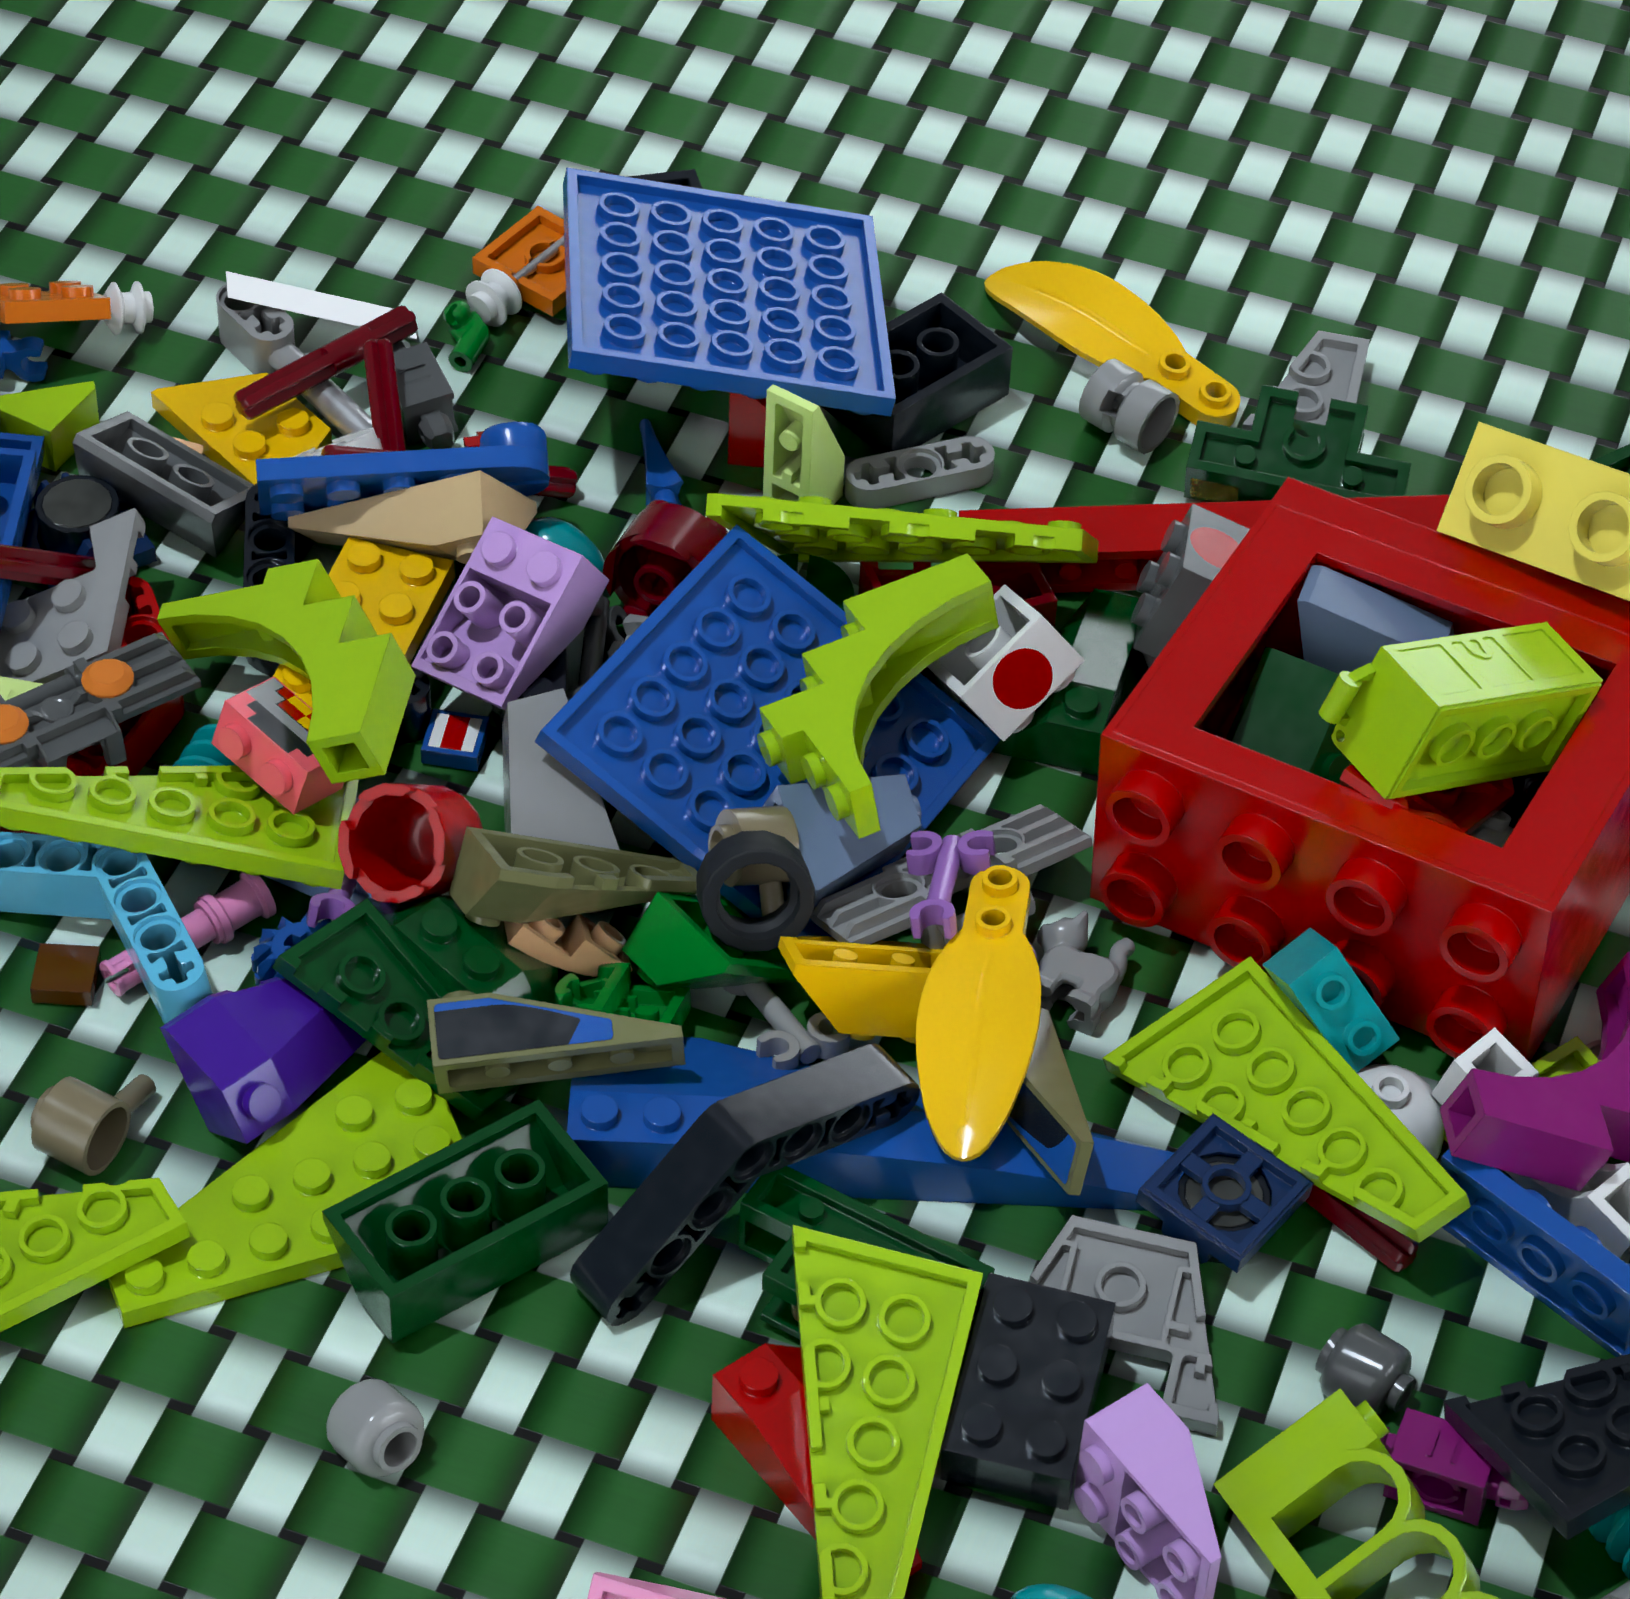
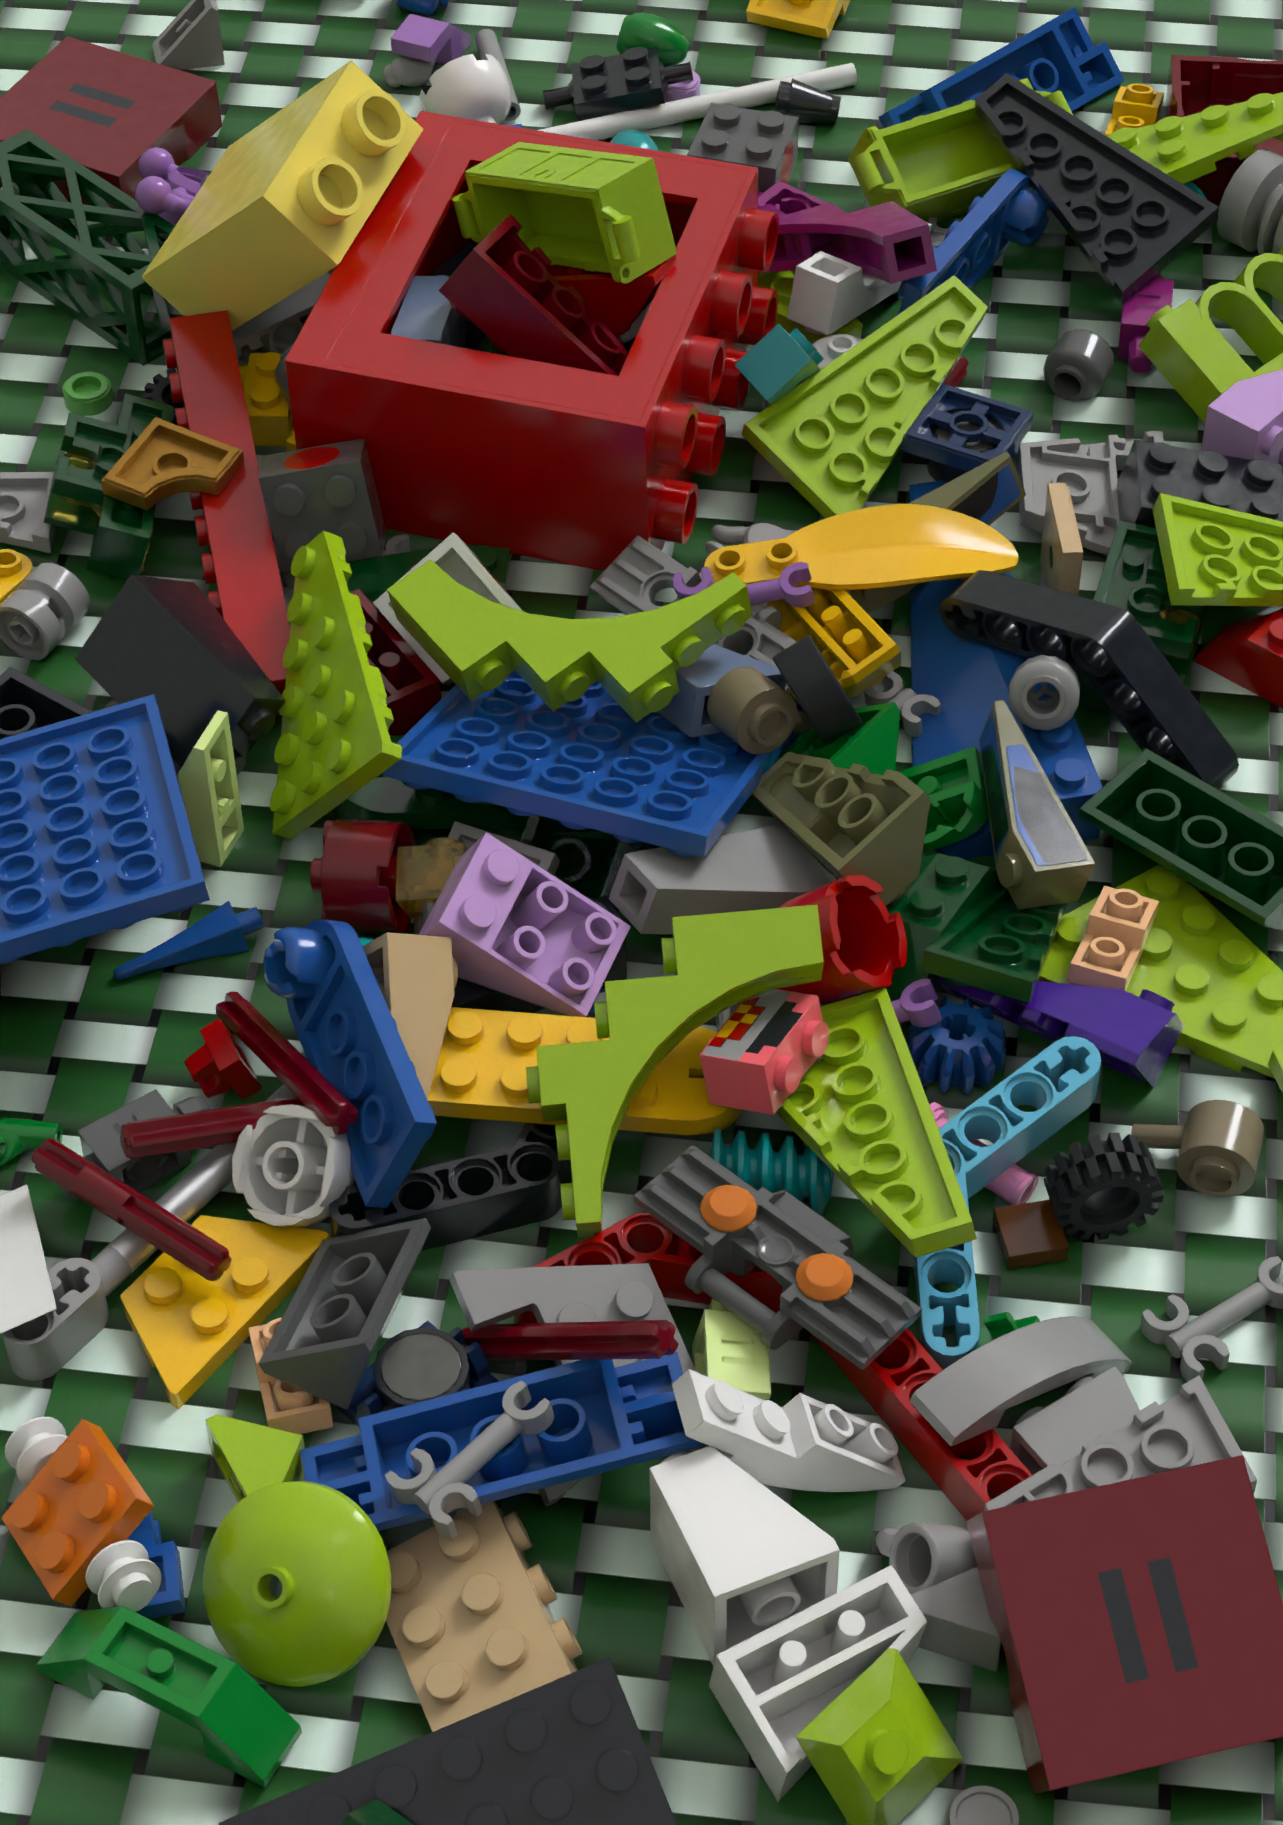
camera: 100 degrees left, 0 degrees up
none -> black slope [75,575,285,775]
none -> pearl gold tile [101,417,244,510]
none -> clear yellow brick [396,838,468,919]
none -> dark red wedge [439,214,629,376]
none -> light grey head [1008,655,1080,731]
none -> tan tile [1040,483,1083,596]
none -> black tyre [1044,1133,1164,1240]
none -> light nougat slope [1067,886,1159,991]

